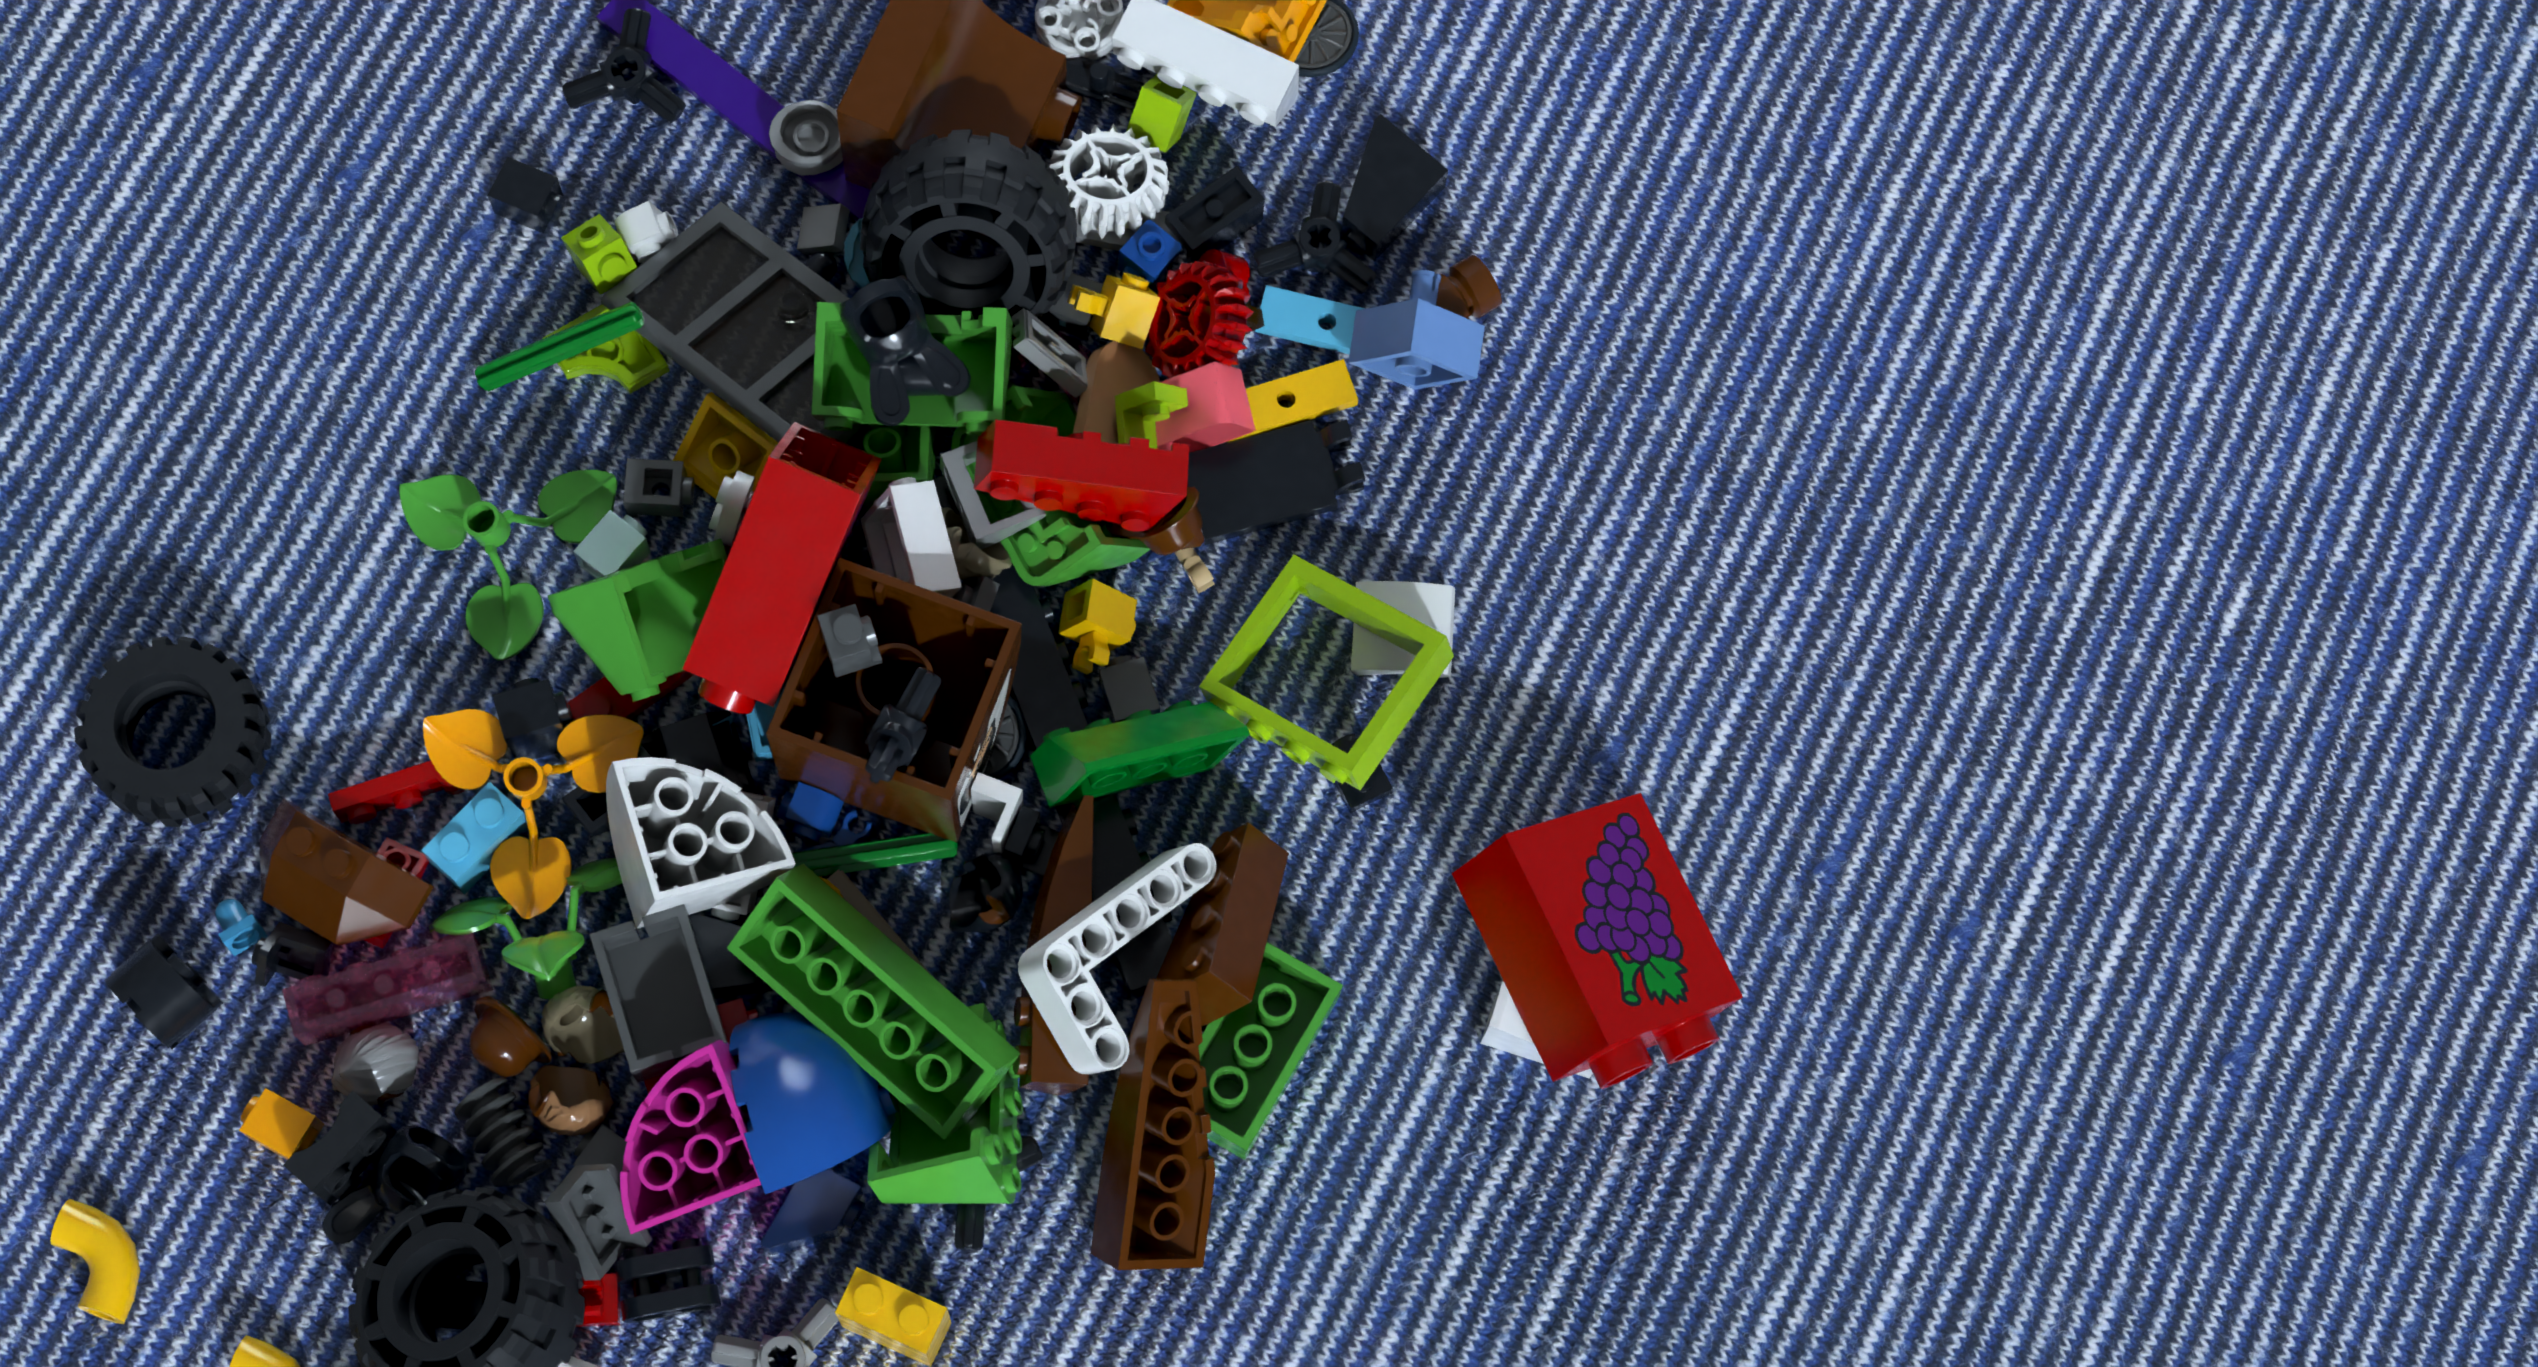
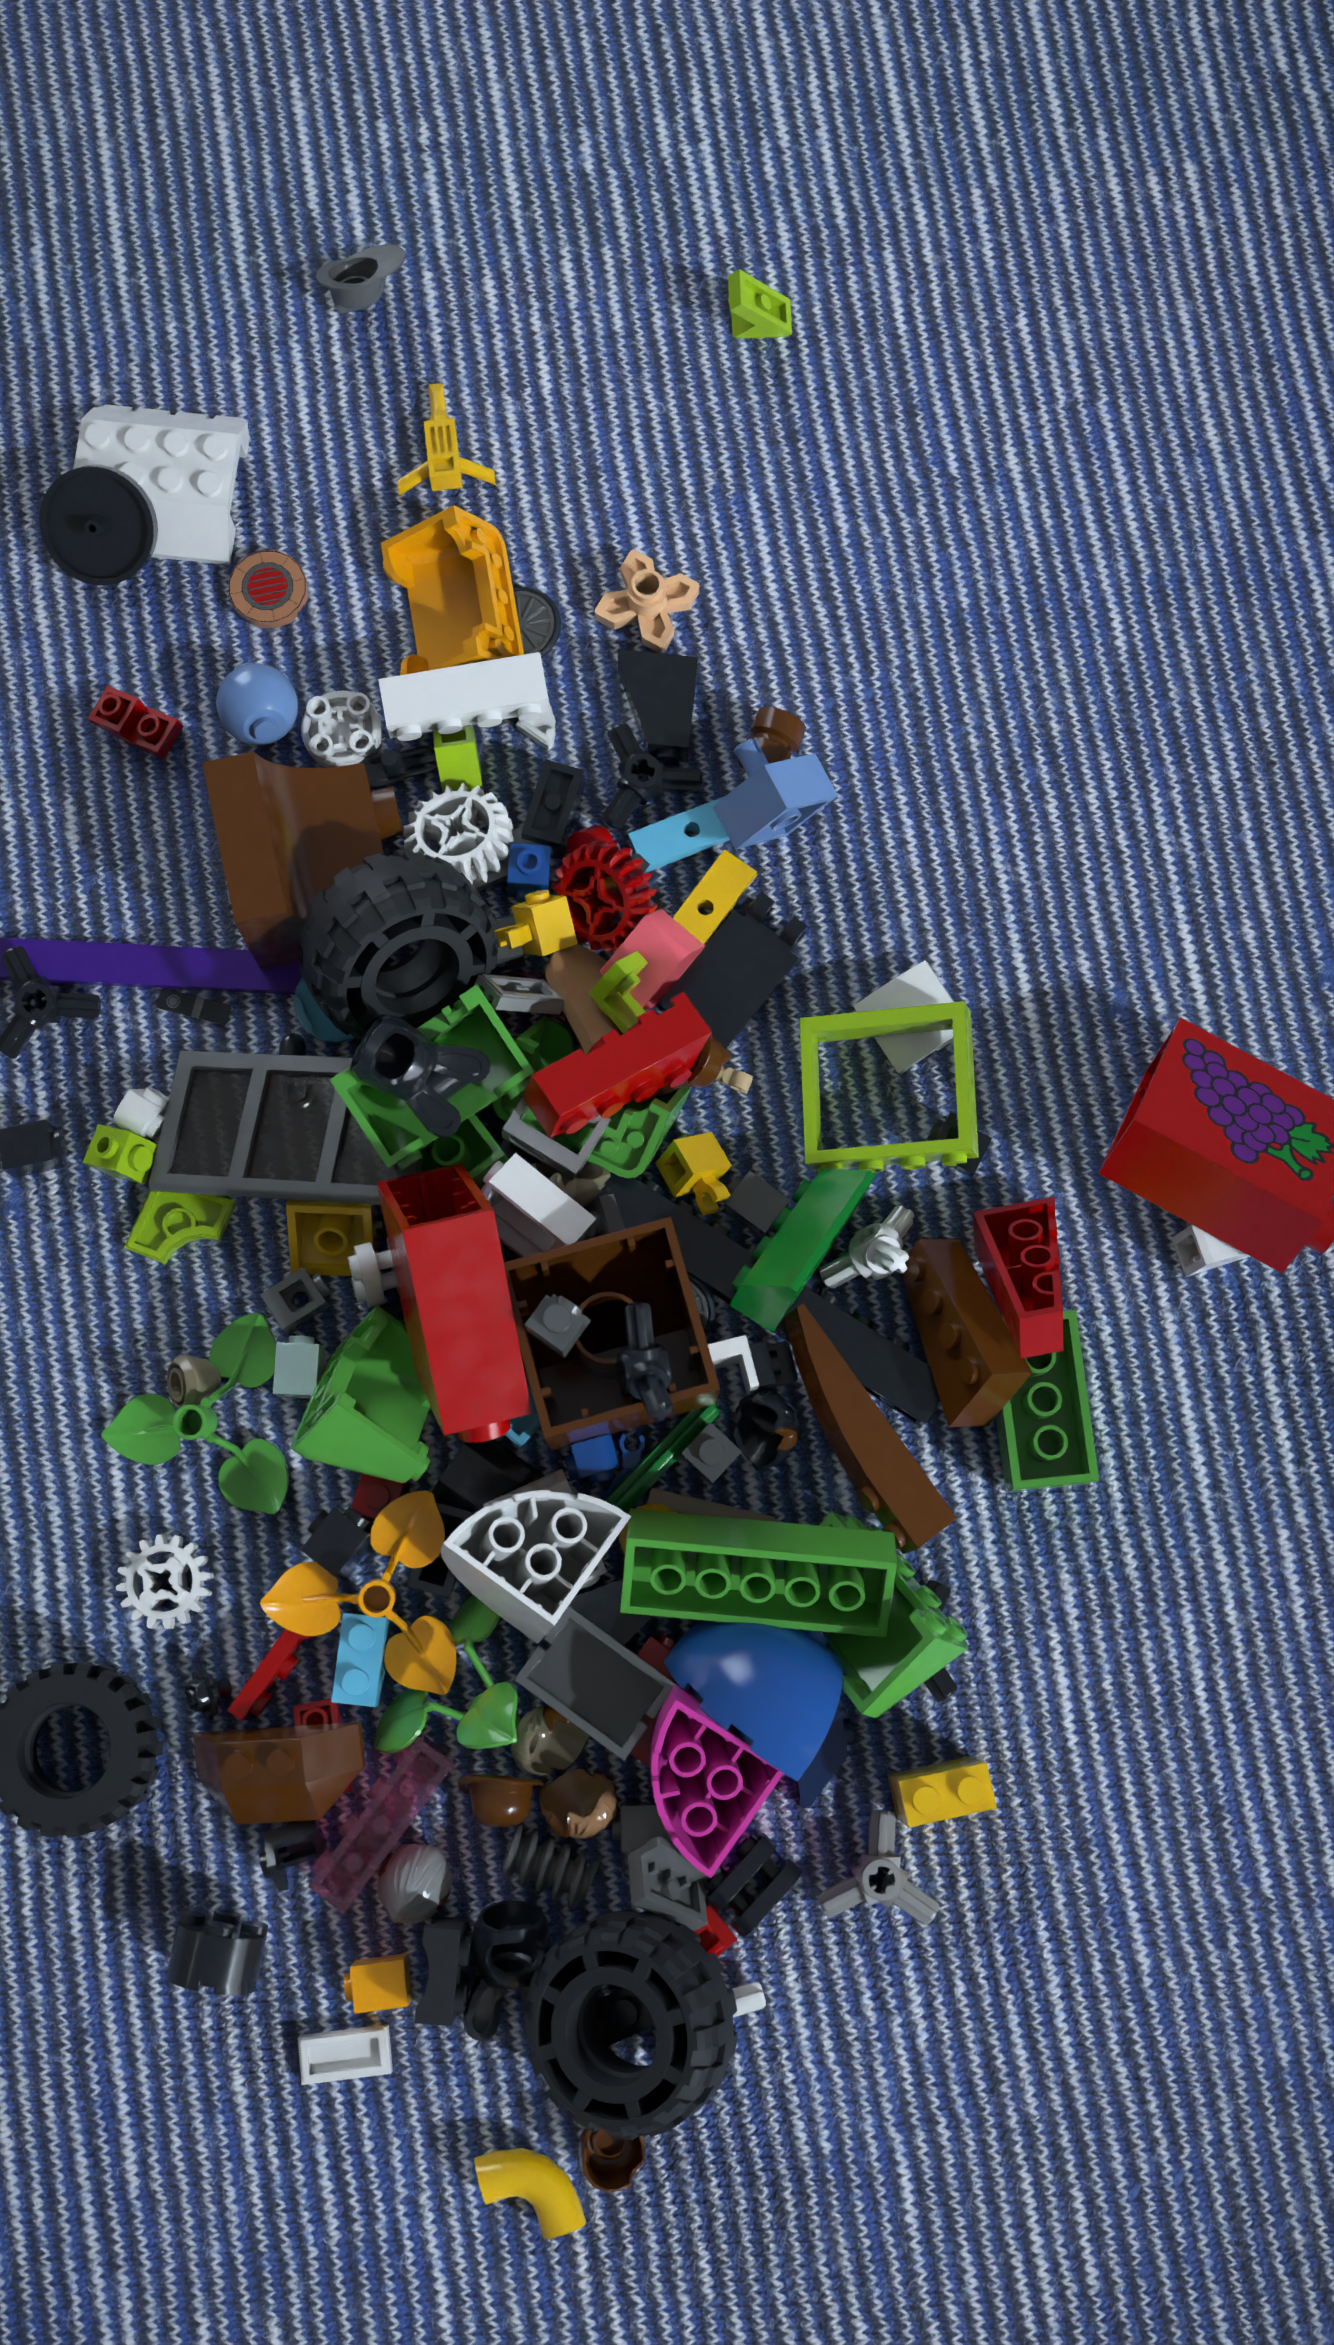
camera: 30 degrees left, 5 degrees up
yellow cylinder [50,1199,140,1324] -> none
dark azure piece [215,899,268,957] -> none
green axle [475,302,645,391] -> none
light grey piece [769,100,843,176] -> none
light grey tile [797,203,850,255] -> none
white beam [1018,843,1216,1074] -> none
reddish brown wedge [1090,979,1215,1270] -> none
none -> white gear [116,1534,214,1629]
none -> black sticker [156,988,231,1025]
none -> dark tan cone [167,1354,221,1408]
none -> black plant [184,1666,232,1721]
none -> white tile [298,2024,393,2085]
none -> white tile [516,704,556,751]
none -> light nougat plant [595,549,700,654]
none -> dark grey brick [680,1422,742,1486]
none -> white bush [820,1205,914,1288]
none -> red wedge [973,1196,1063,1359]

